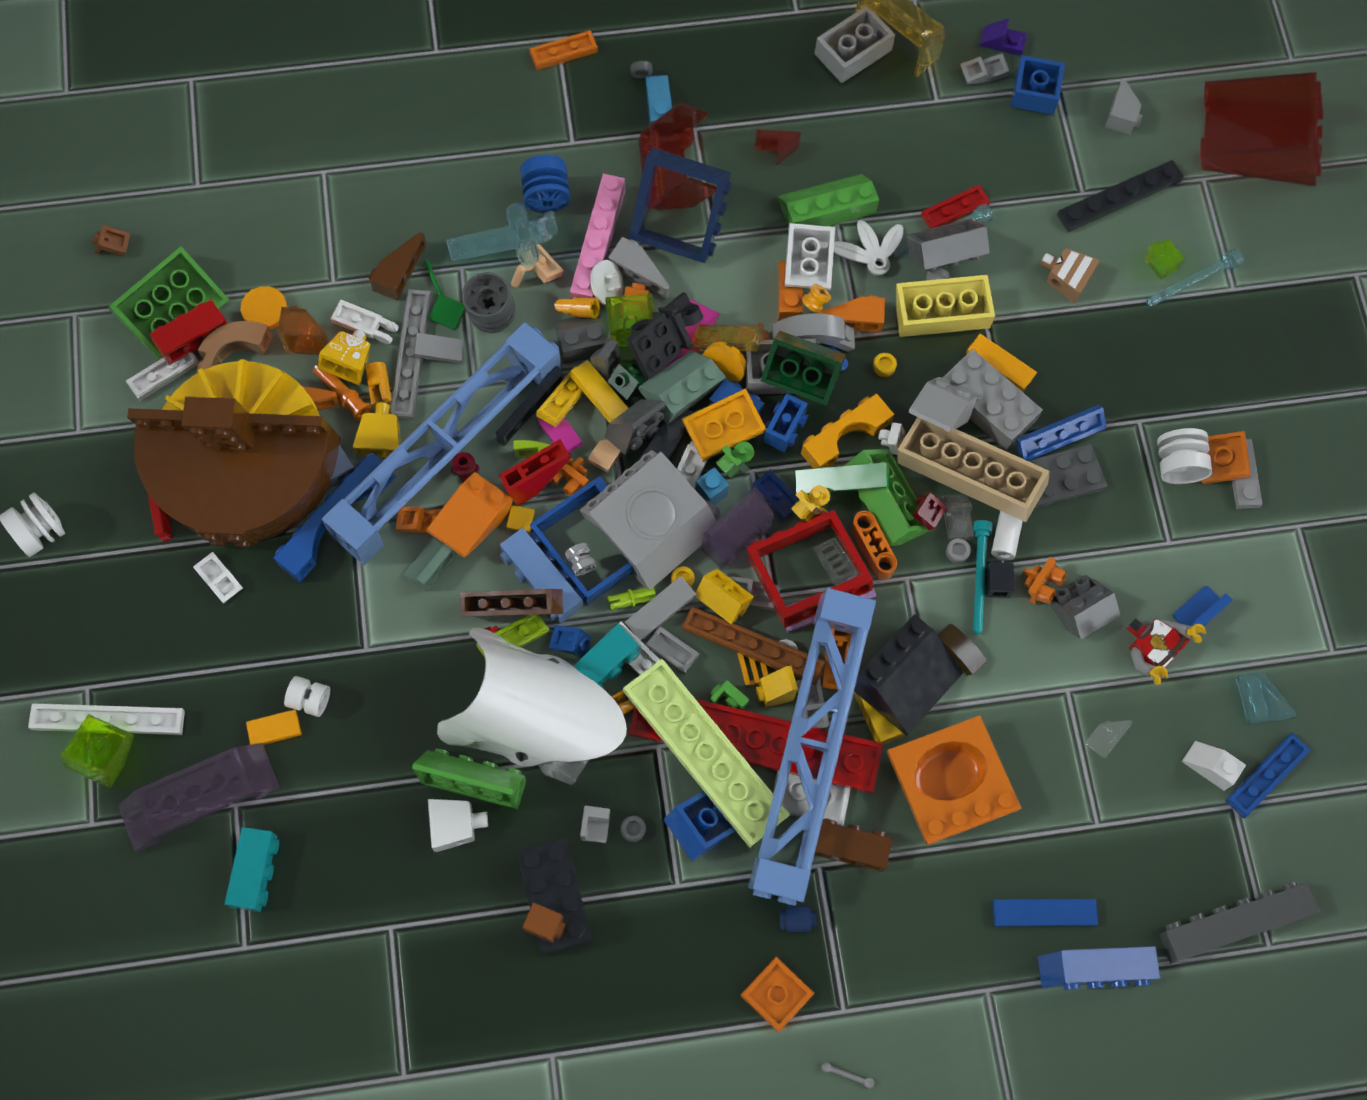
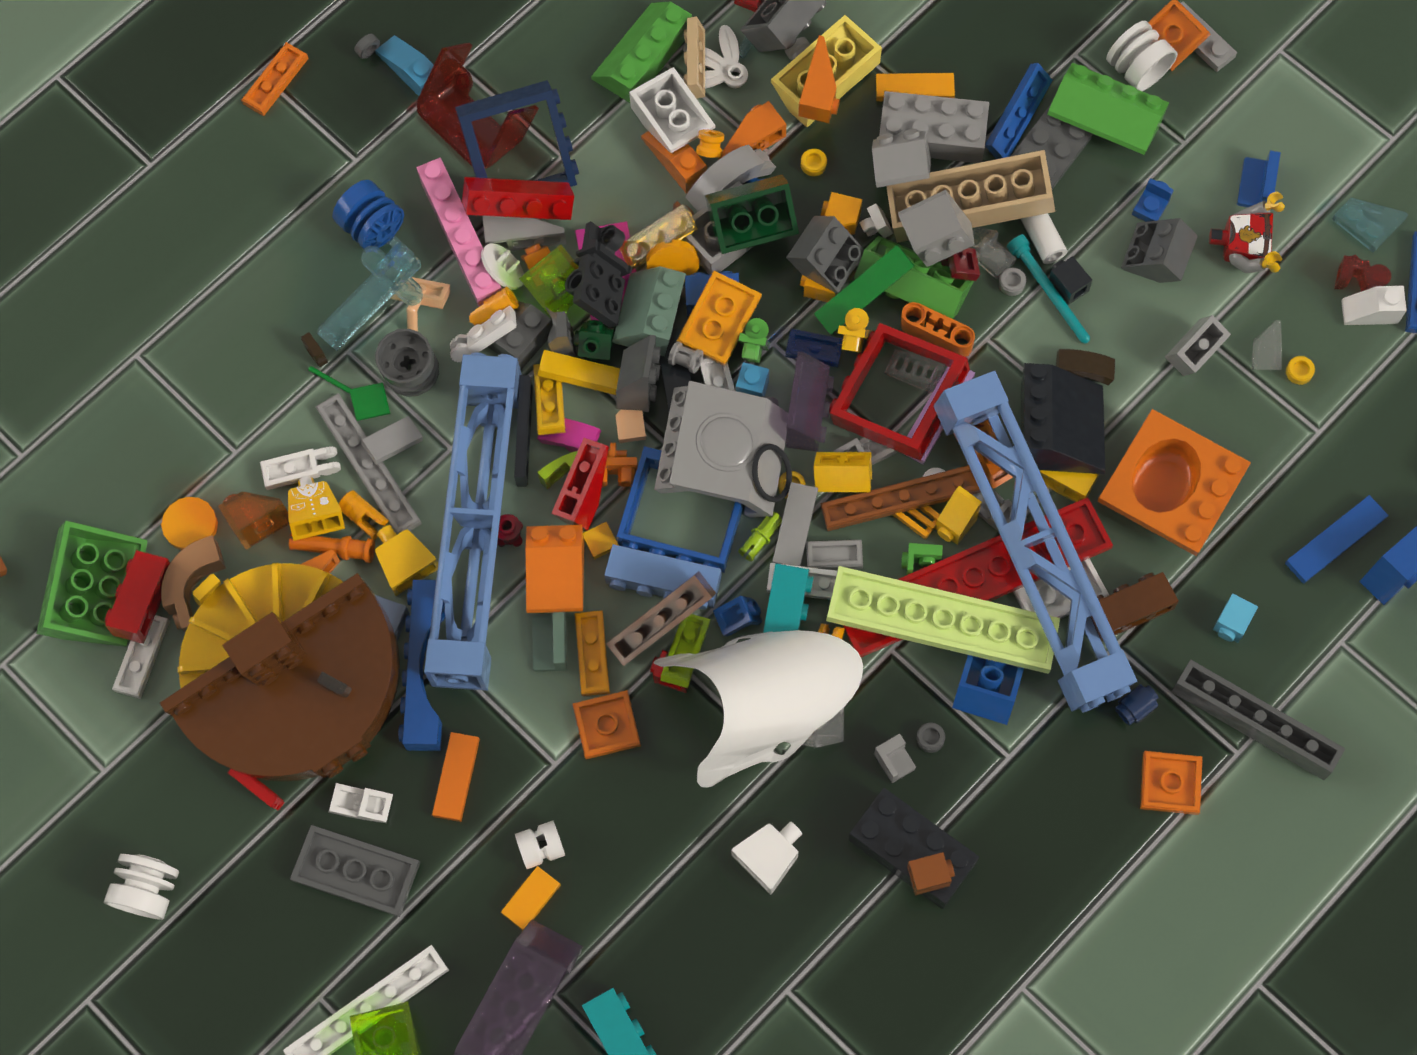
camera: 30 degrees left, 0 degrees up
reddish brown slope [369,232,427,300] -> none
orange slope [395,506,442,534] -> none
bright green slope [412,749,526,809] -> none
light grey wheel [565,543,597,576] -> none
clear red slope [755,129,801,165] -> none
blue brick [764,393,809,453] -> none
light grey hinge [821,1062,874,1089] -> none
orange hips [1022,557,1066,605] -> none
none -> yellow tile [193,574,222,607]
none -> dark grey plate [290,825,420,917]
none -> dark brown tile [301,332,328,367]
none -> clear smoke tile [317,672,352,698]
none -> orange tile [432,732,480,822]
none -> white hinge [450,305,517,363]
none -> red brick [462,177,574,220]
none -> orange tile [573,690,641,759]
none -> light orange tile [575,610,610,696]
none -> light grey bush [668,341,703,373]
none -> tan plate [684,16,705,99]
none -> black tyre [752,444,792,502]
none -> dark grey slope [786,216,864,293]
none -> orange slope [798,35,840,123]
none -> light grey slope [898,190,975,267]
none -> bright green slope [1047,63,1169,155]
none -> blue bracket [1132,178,1174,222]
none -> light grey brick [1165,315,1231,376]
none -> dark grey brick [1171,660,1345,780]
none -> medium azure brick [1213,593,1258,643]
none -> yellow tile [1286,356,1315,385]
none -> clear red leg [1334,254,1391,292]

